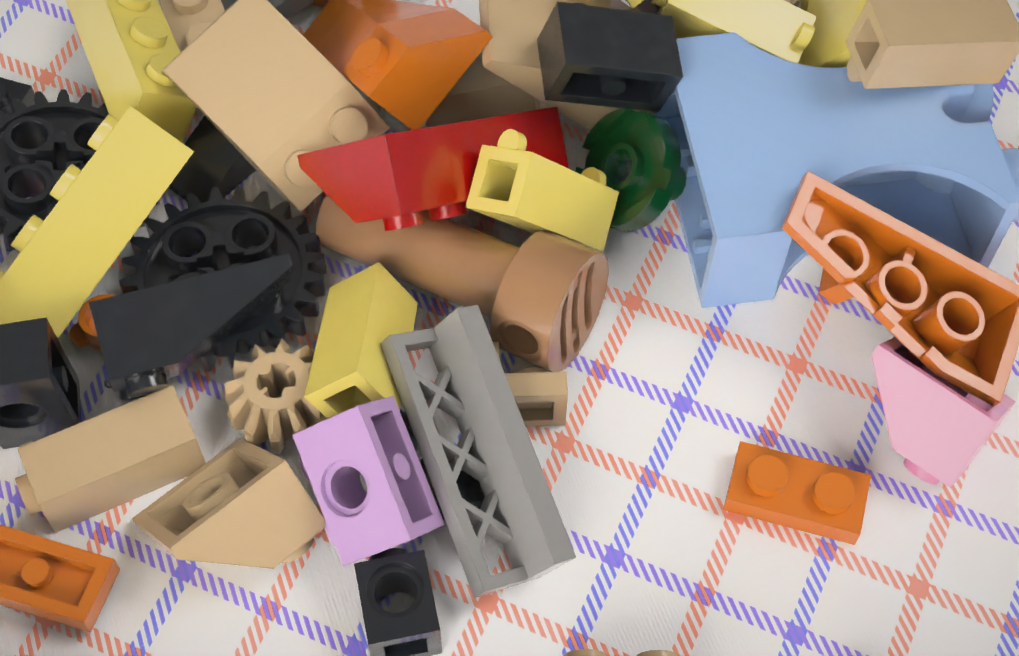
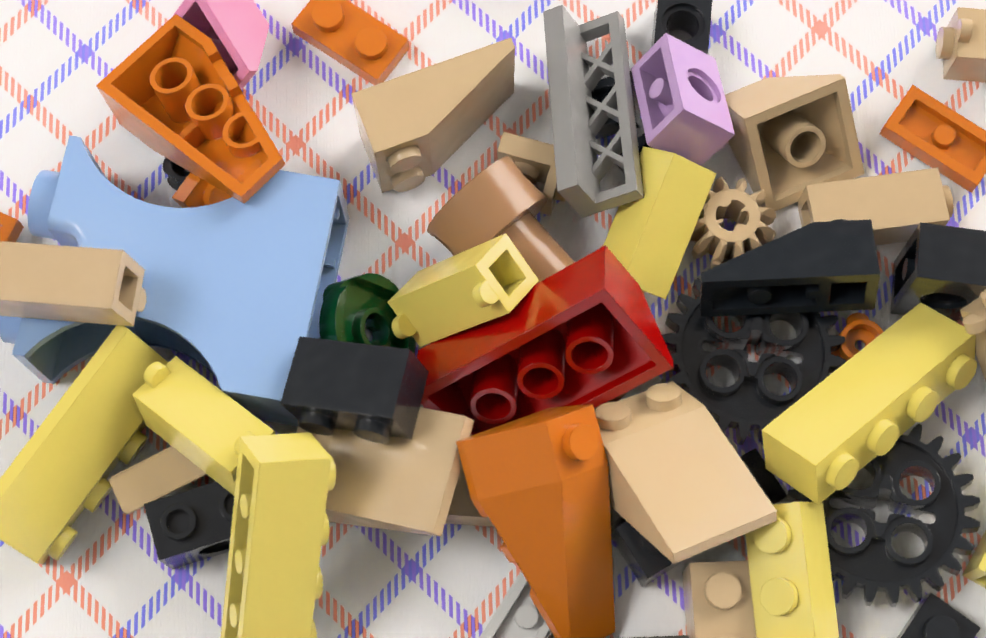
camera: 160 degrees left, 15 degrees up
none -> tan slope [351,38,515,193]

